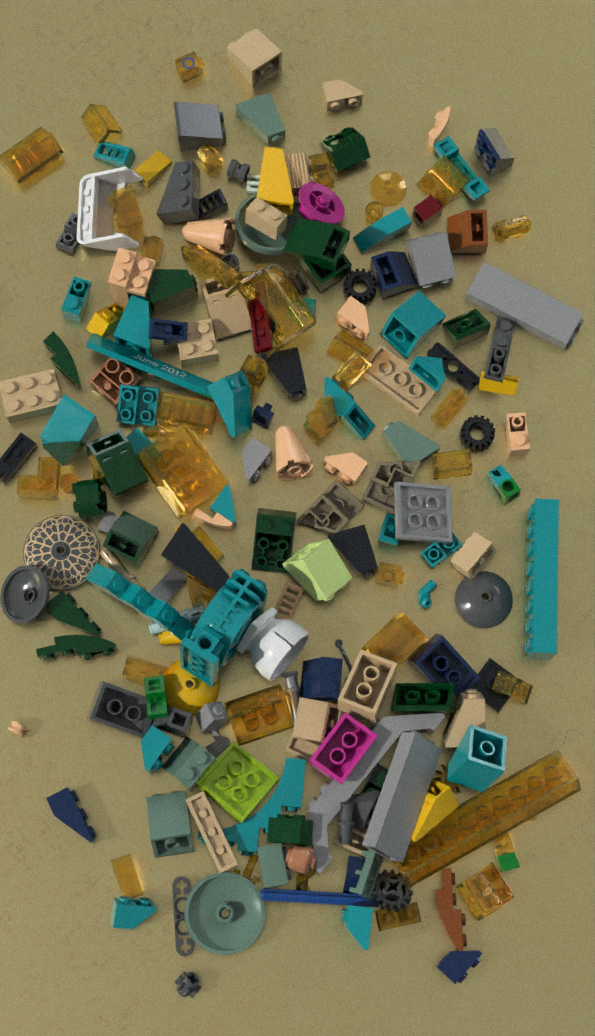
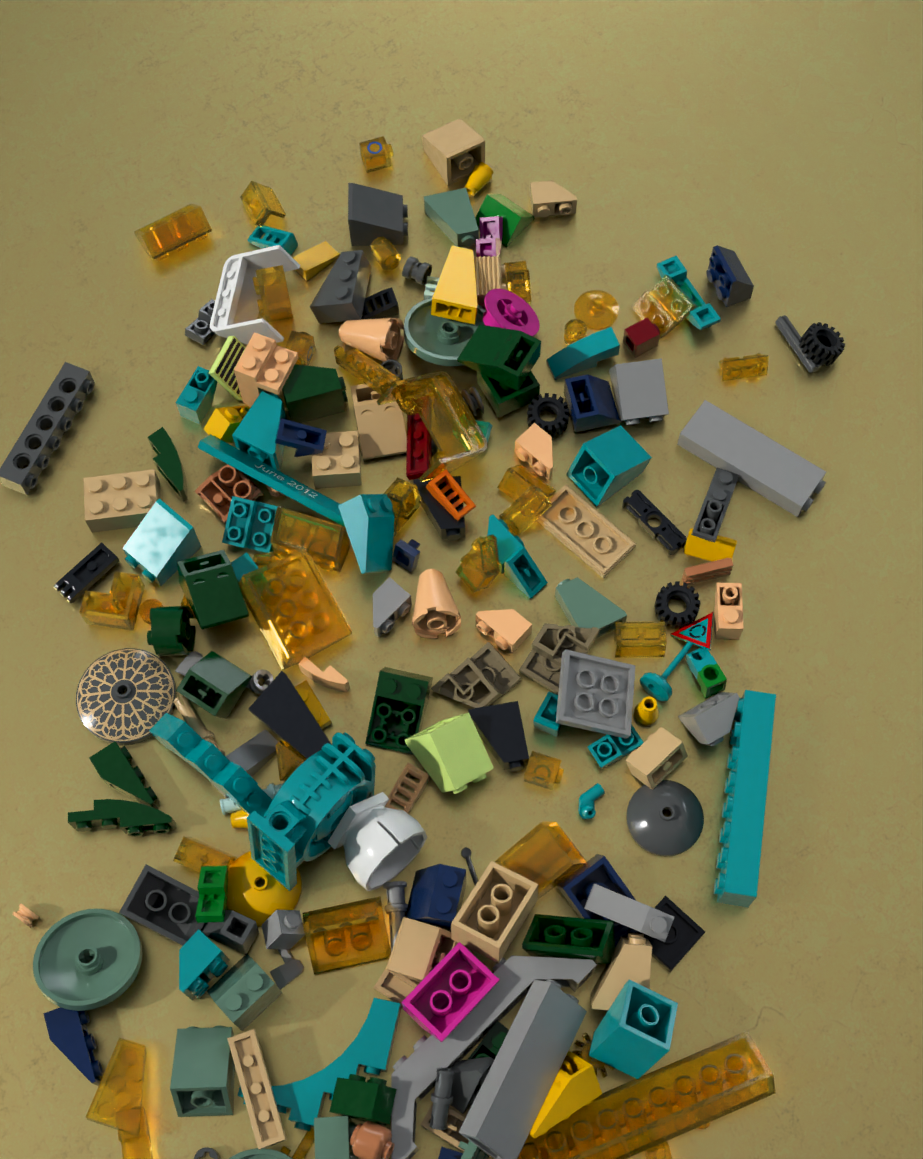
camera: 10 degrees right, 10 degrees down
dark grey dish [0,565,49,624] -> none
dark green slope [43,440,86,466] -> none
lime plate [196,741,280,823] -> none
teal slope [210,485,237,526] -> none
tan brick [245,197,288,240] -> none
dark green slope [320,127,371,172] -> none
teal slope [409,356,446,392] -> none
light nougat slope [428,106,451,147] -> none
clear yellow hinge [431,388,468,428] -> none
dark green slope [442,309,491,349] -> none
dark orange slope [447,209,488,253] -> none
clear yellow slope [492,671,533,704] -> none
none -> sand green dish [33,909,142,1011]
none -> clear yellow wing [86,1038,146,1137]
none -> yellowish green tile [209,336,246,401]
none -> light grey bush [249,669,274,694]
none -> orange slope [426,469,476,521]
none -> yellow cone [464,162,494,196]
none -> green slope [475,194,534,247]
none -> slope [476,216,503,257]
none -> light grey slope [584,884,674,942]
none -> yellow cone [634,696,659,725]
none -> teal piece [640,612,714,702]
none -> light grey slope [678,692,739,746]
none -> nougat tile [682,558,734,585]
none -> dark grey axle [775,315,820,373]
none -> black tyre [799,322,845,366]

